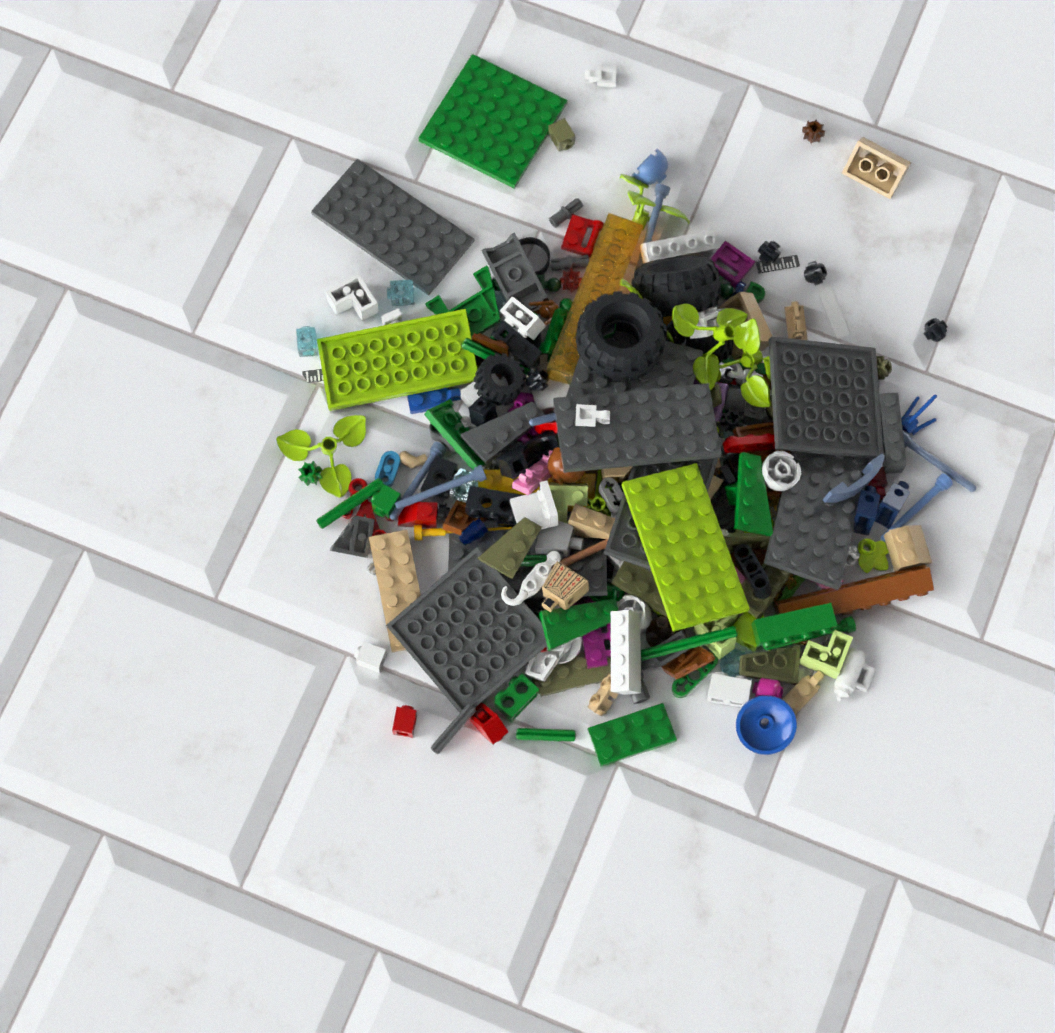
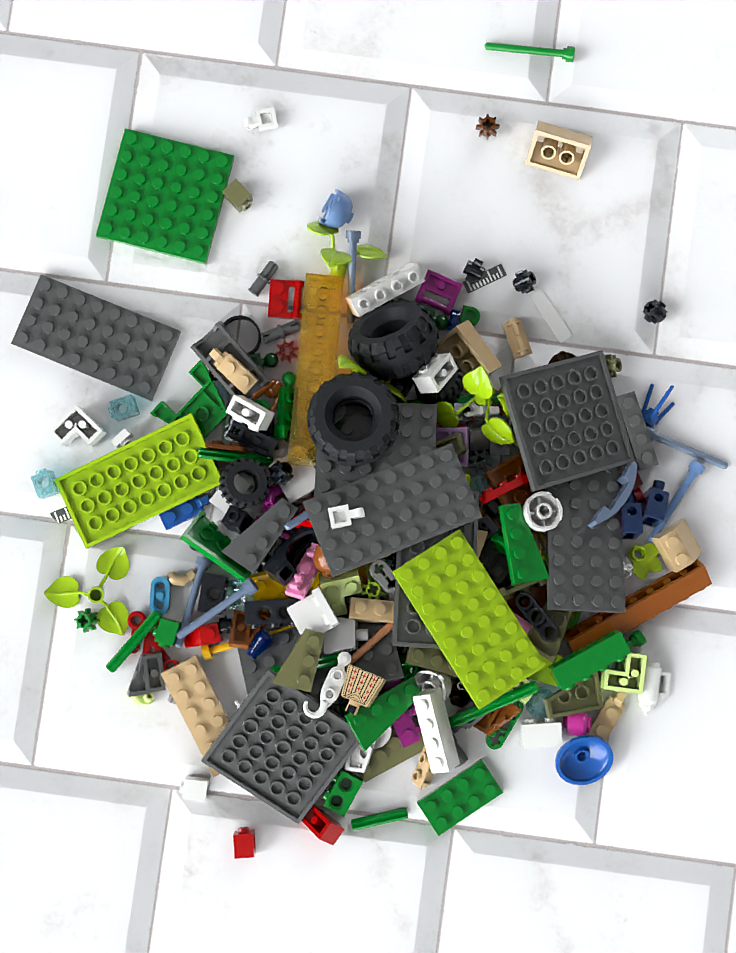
camera: 10 degrees left, 15 degrees up
dark grey axle [431,704,476,754] -> none
lime plant [672,304,748,390] -> none
none -> yellowish green arm [126,690,154,705]
none -> tan hinge [209,348,259,395]
none -> green piece [484,42,575,63]

